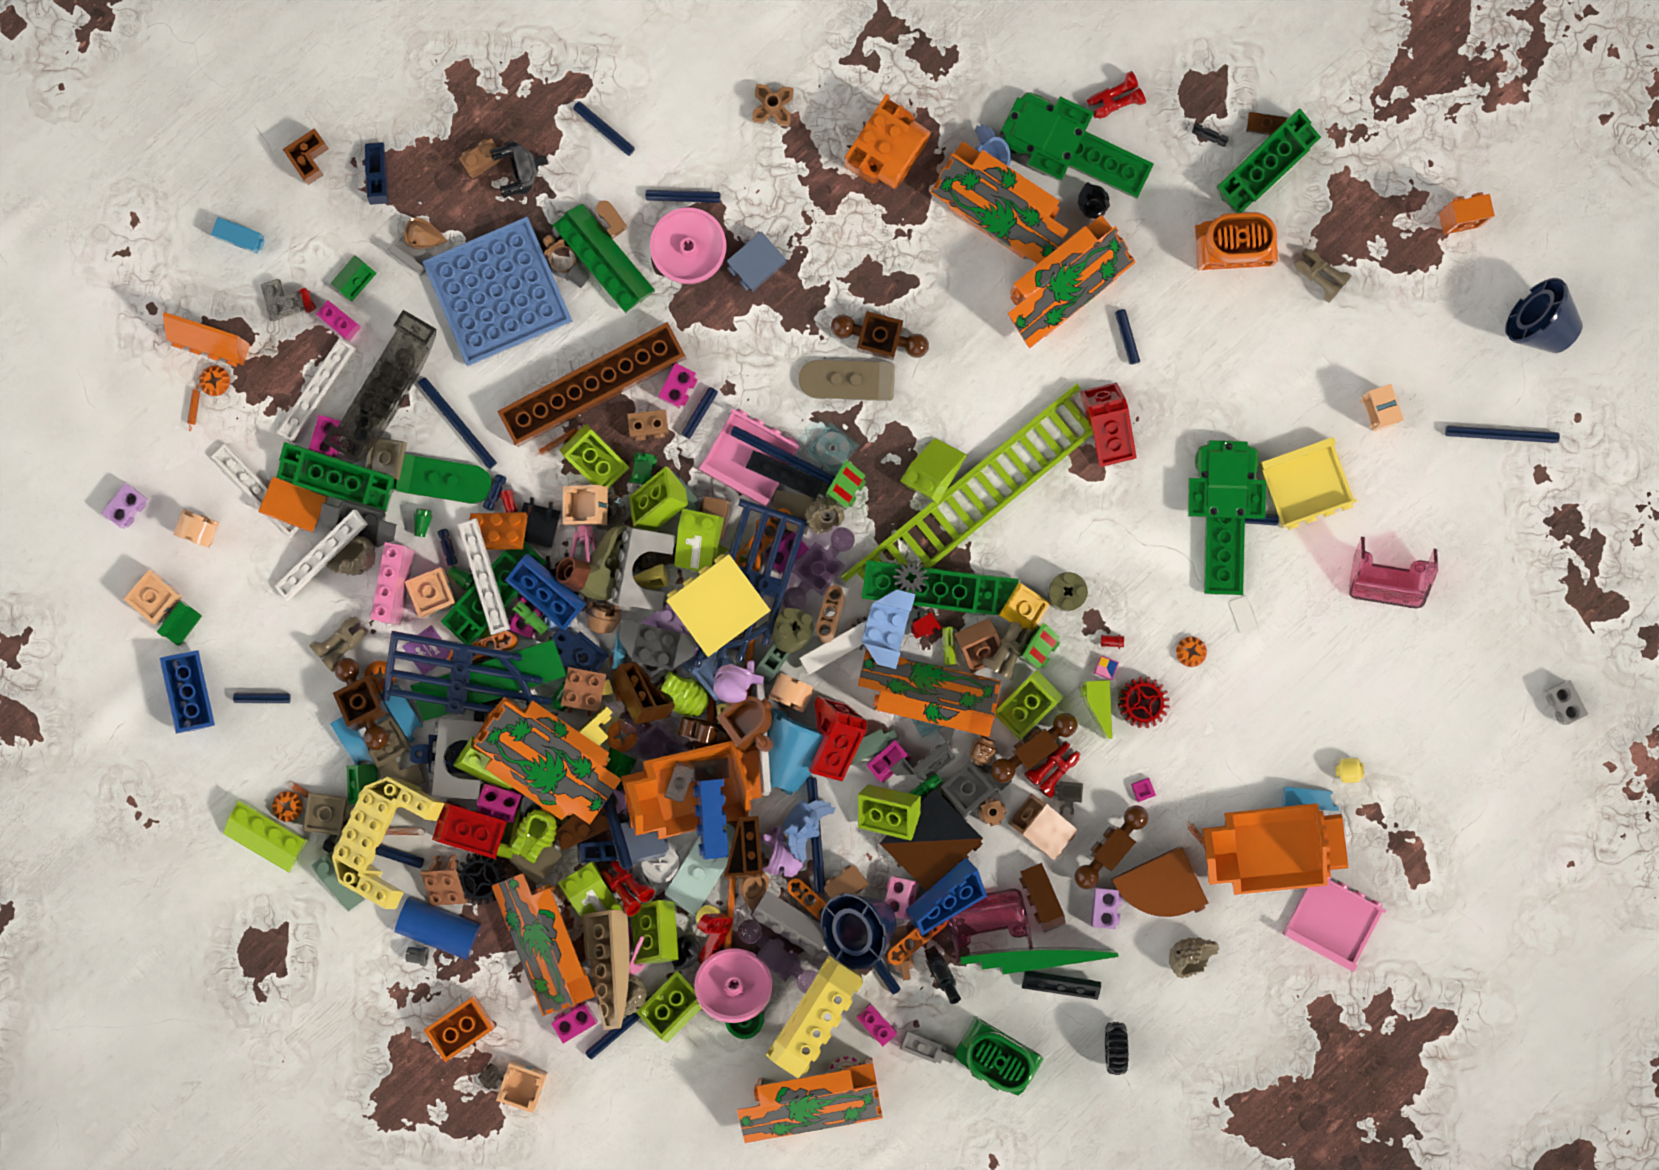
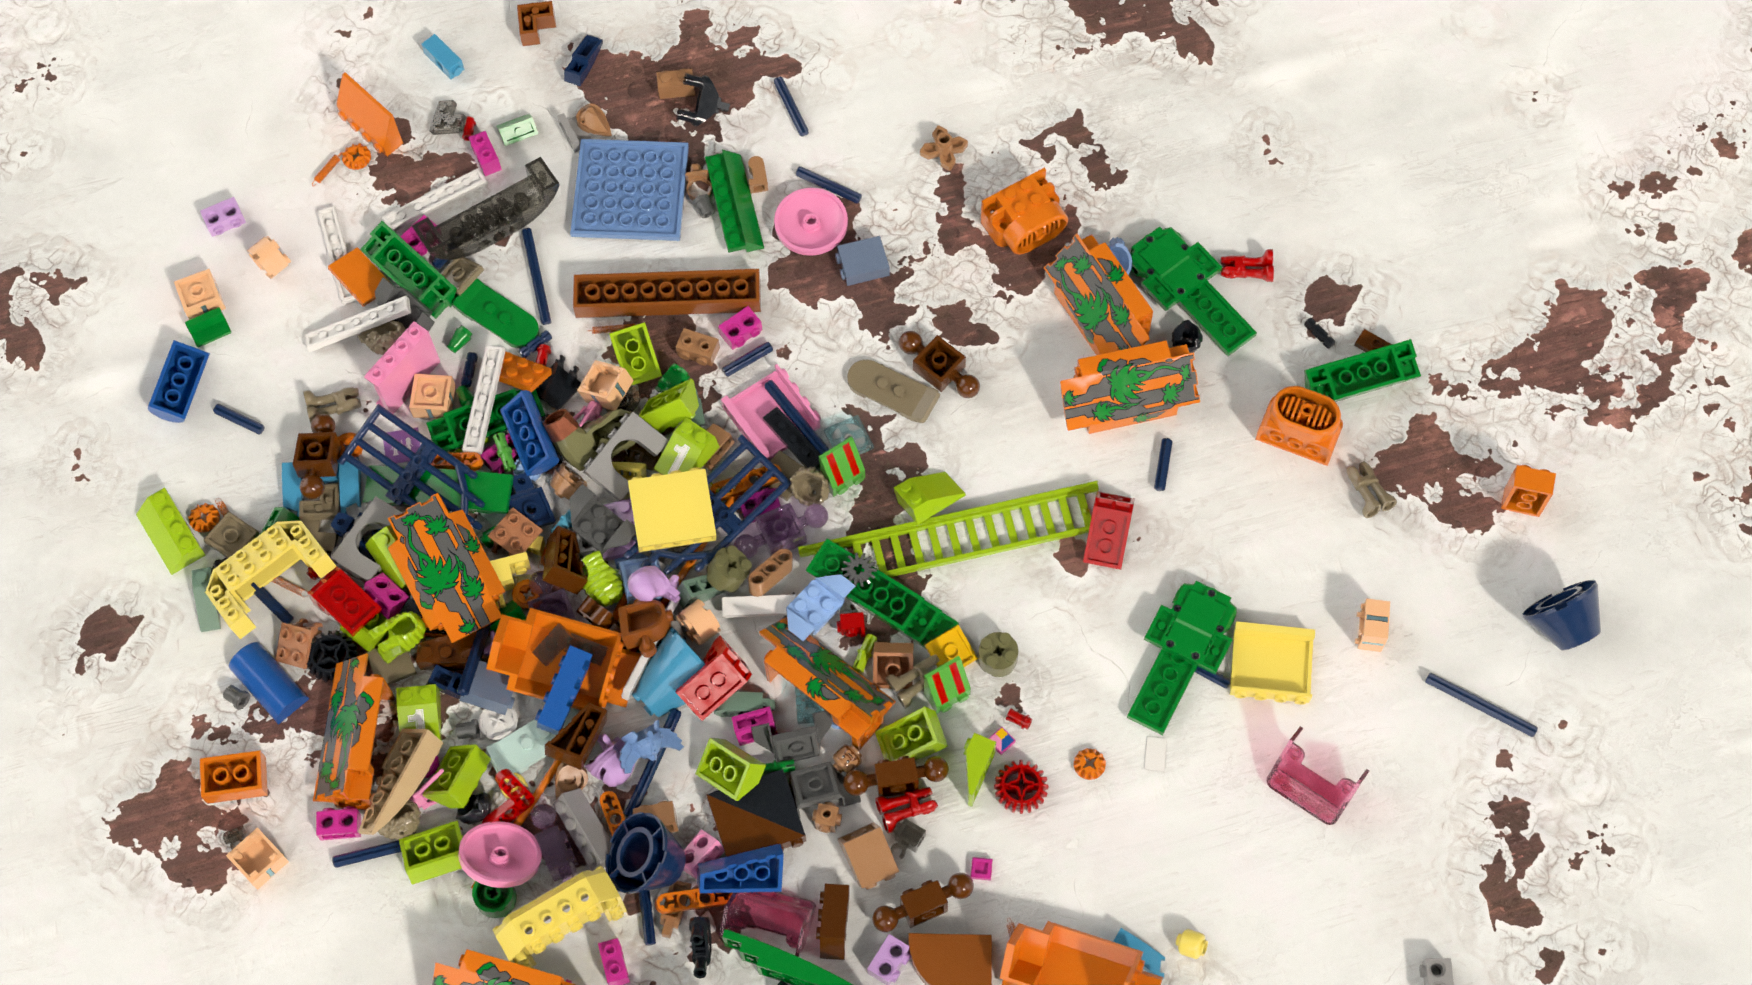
camera: 30 degrees right, 20 degrees down
red piece [601,860,655,916] -> none

